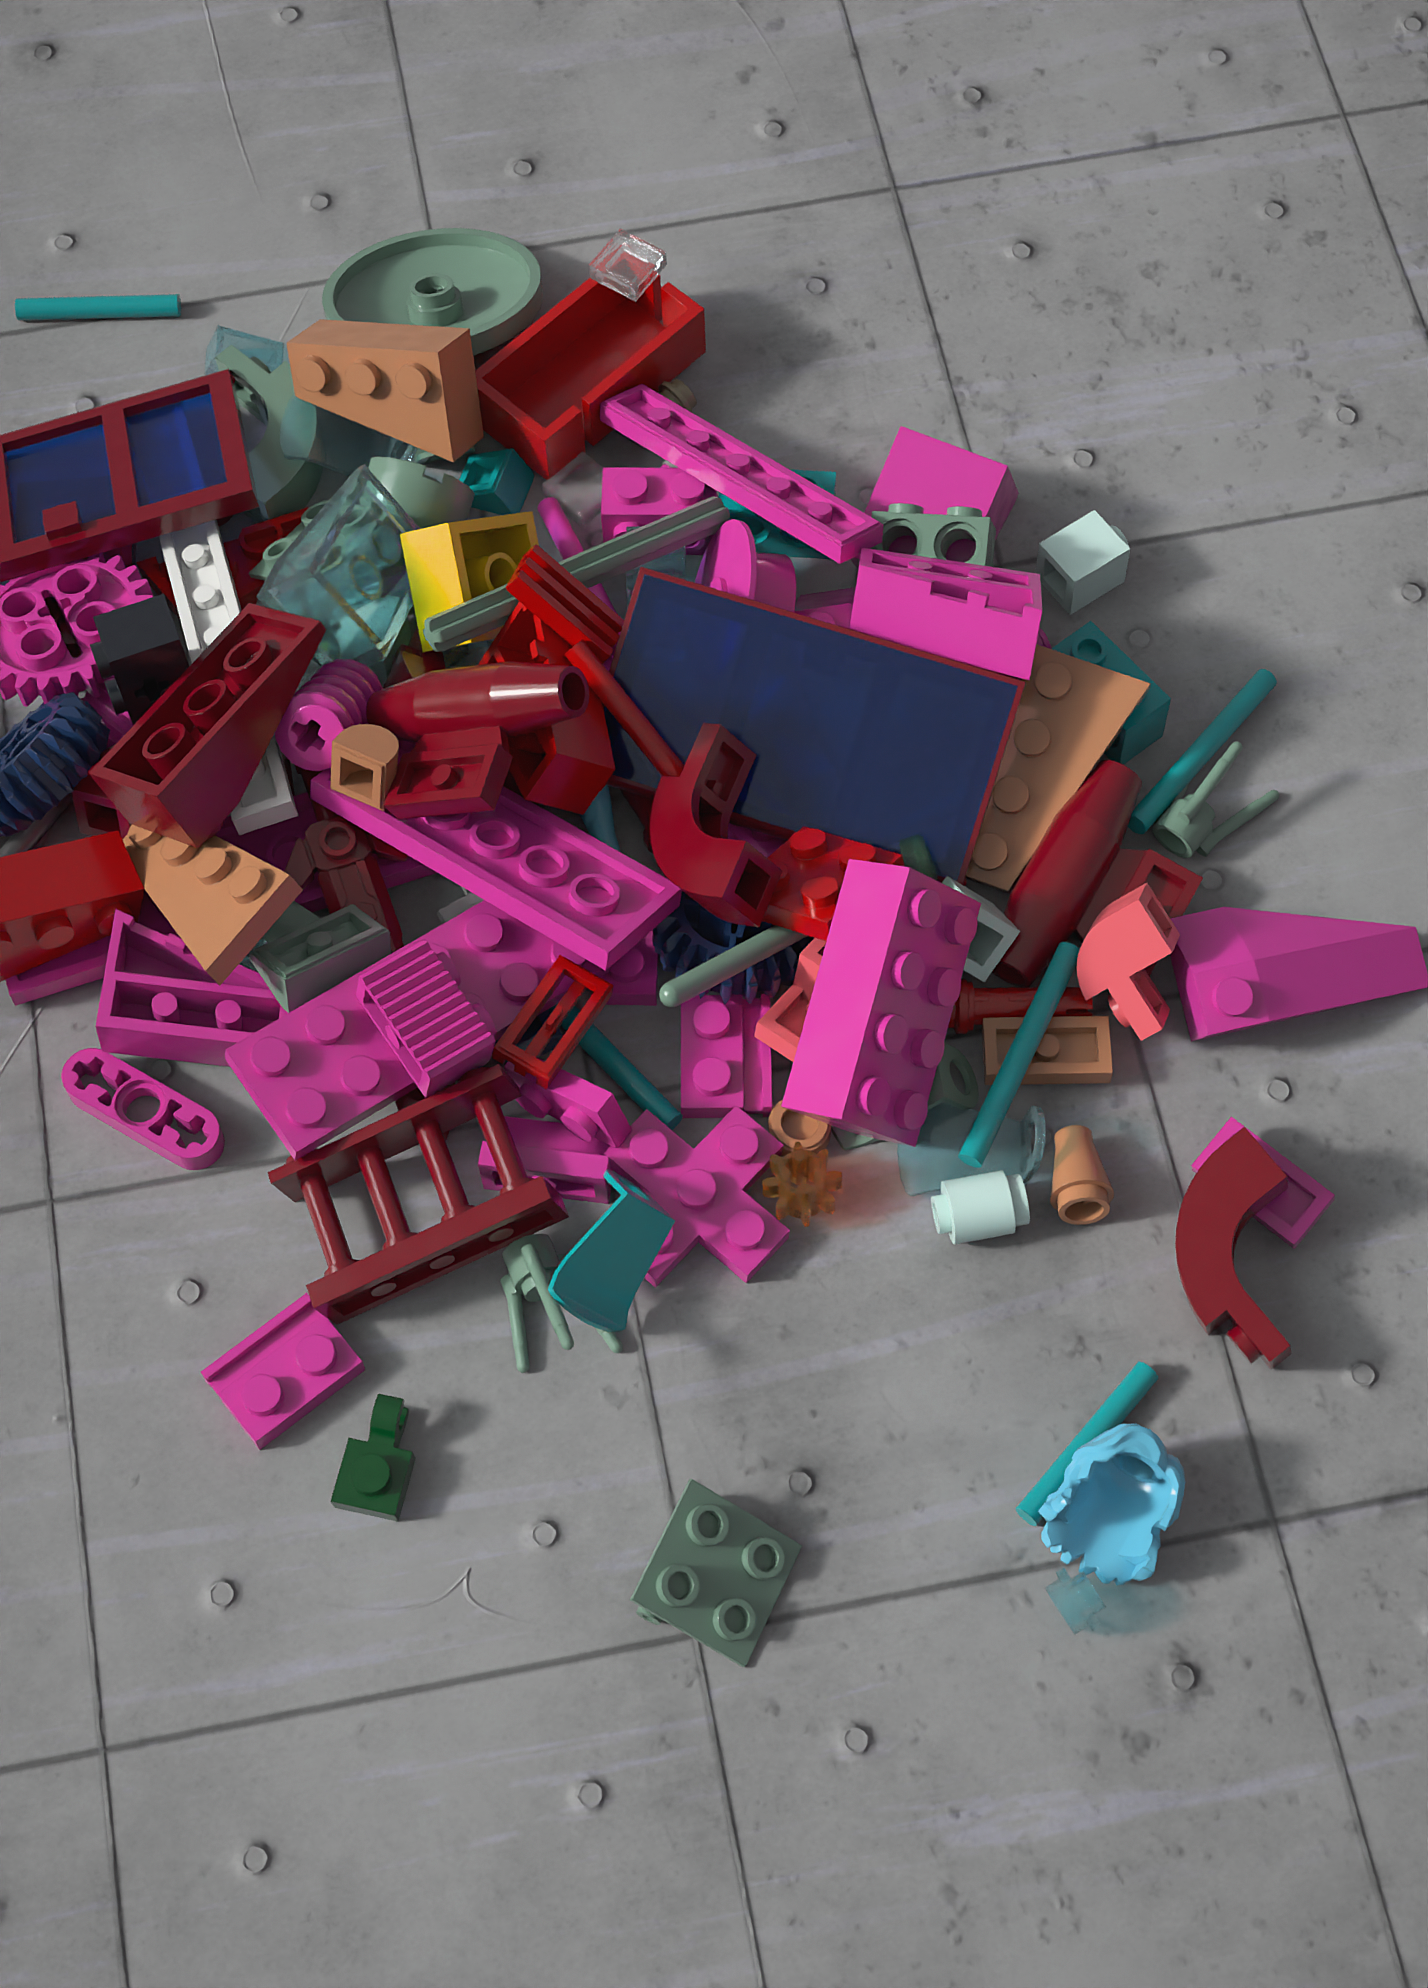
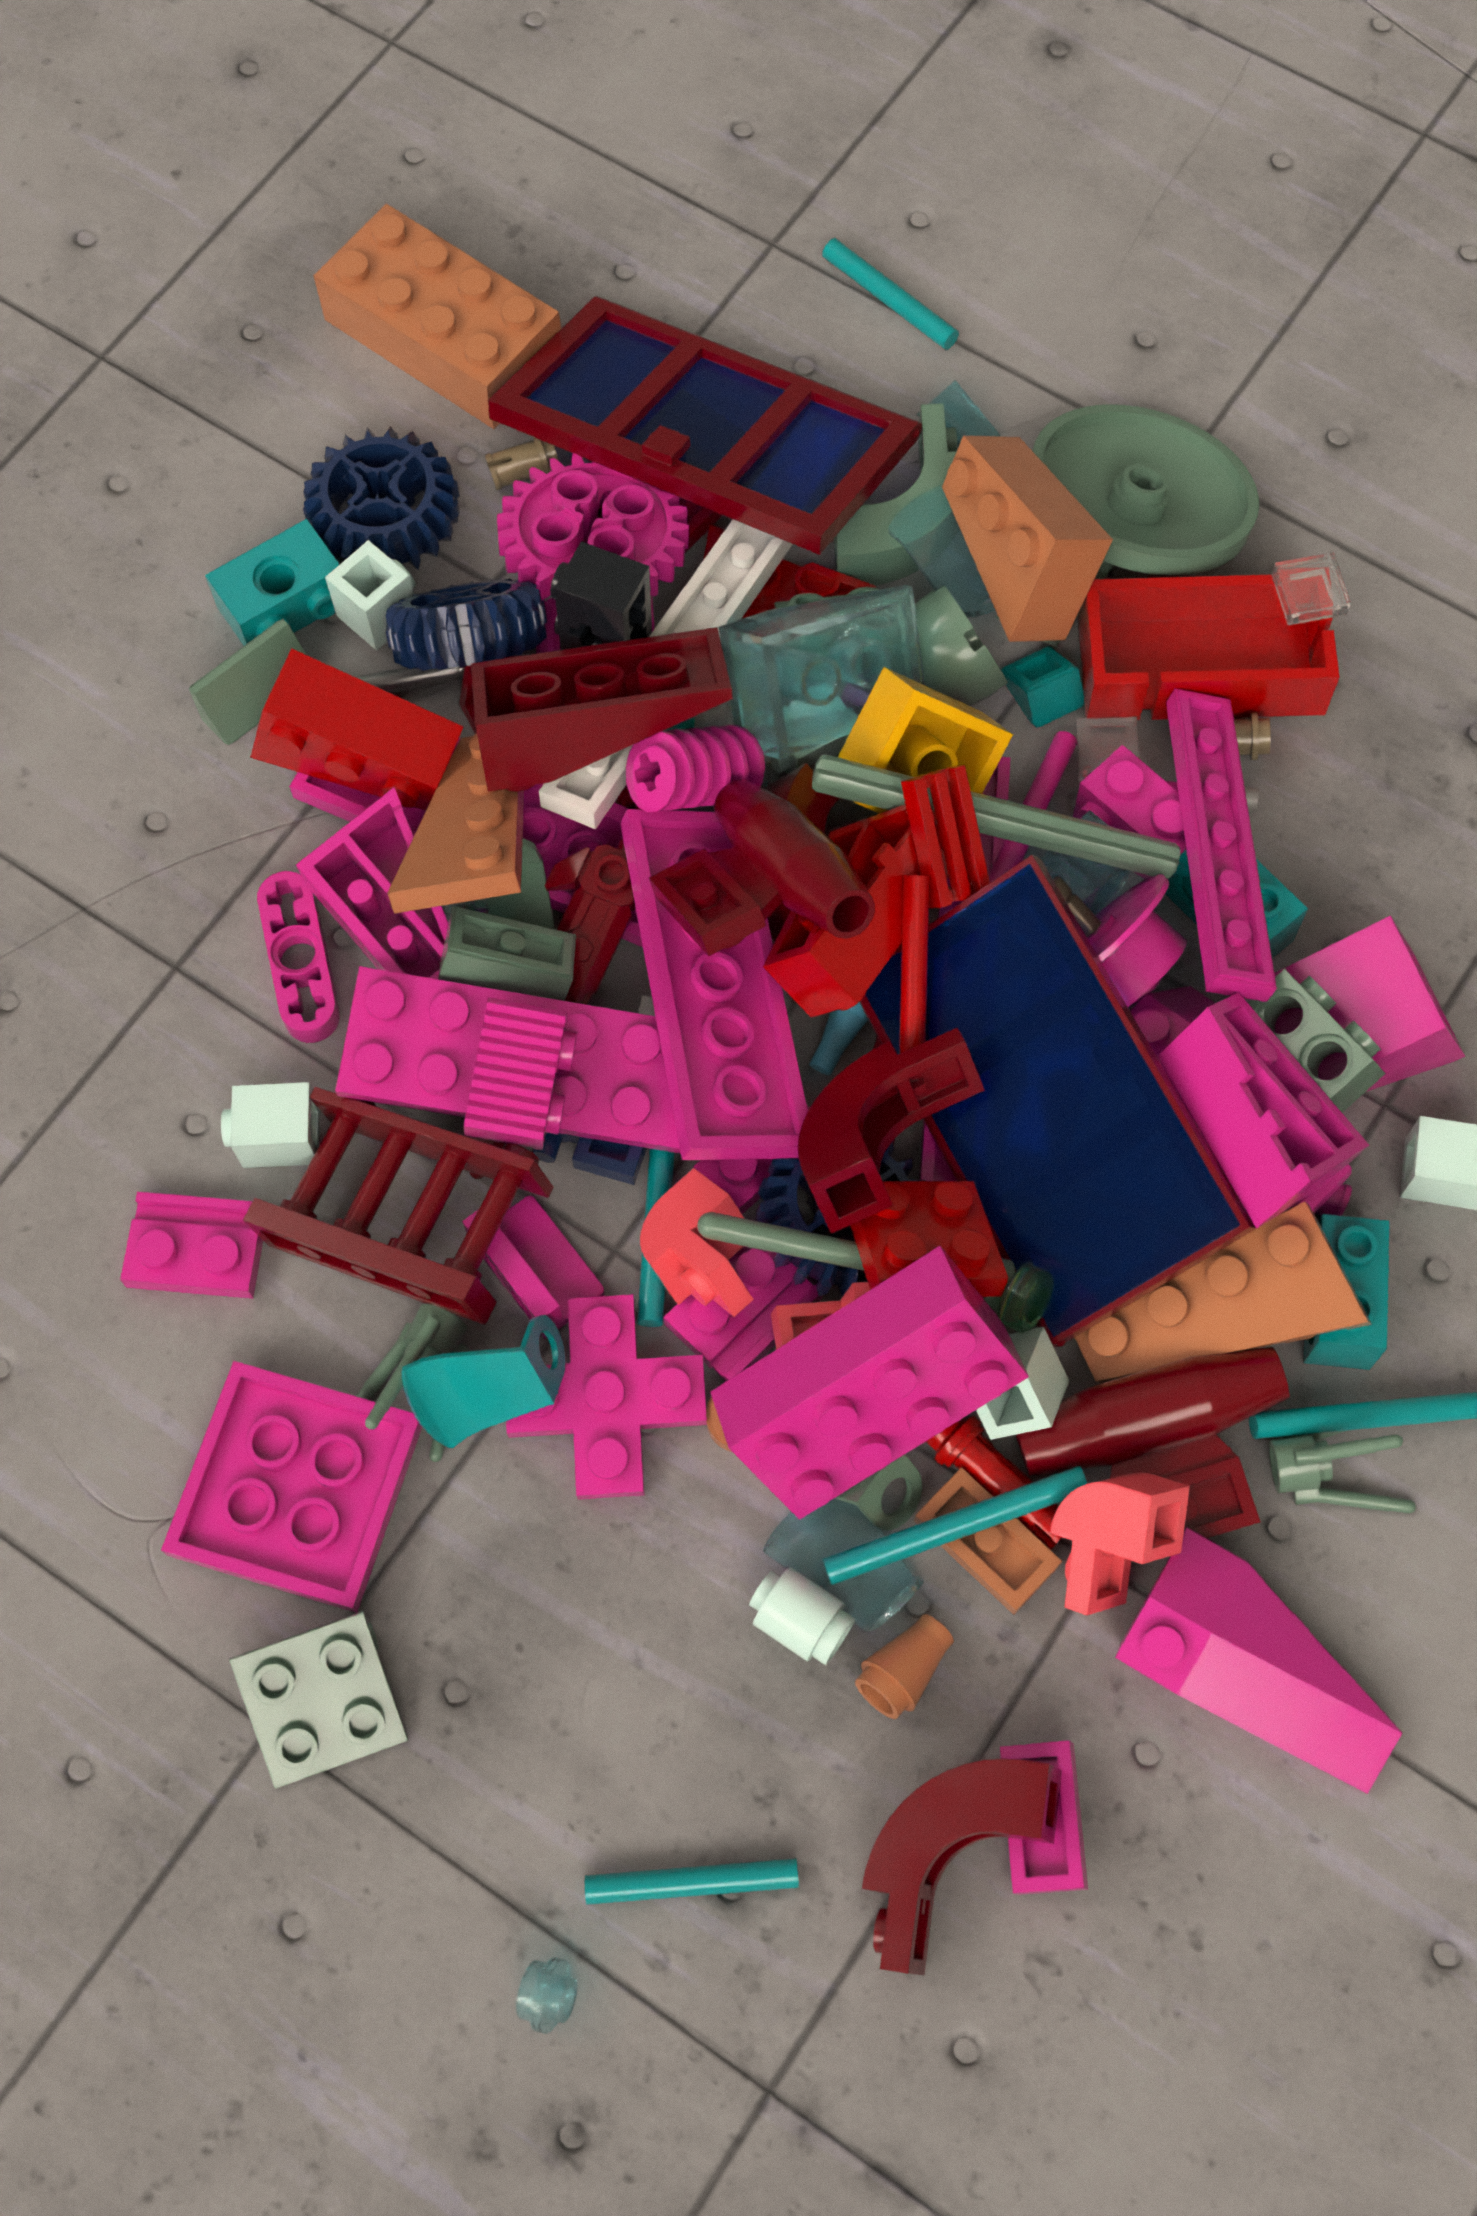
camera: 45 degrees right, 5 degrees up
nougat brick [330,724,399,811] -> none
dark green plate [330,1393,416,1522] -> none
red tile [492,954,614,1090] -> none
dark pink plate [504,1058,632,1148] -> none
clear orange gear [762,1142,842,1227] -> none
medium azure hair [1039,1423,1185,1585] -> none
none -> dark pink plate [161,1361,422,1613]
none -> light aqua brick [221,1082,320,1168]
none -> coral brick [640,1168,754,1317]

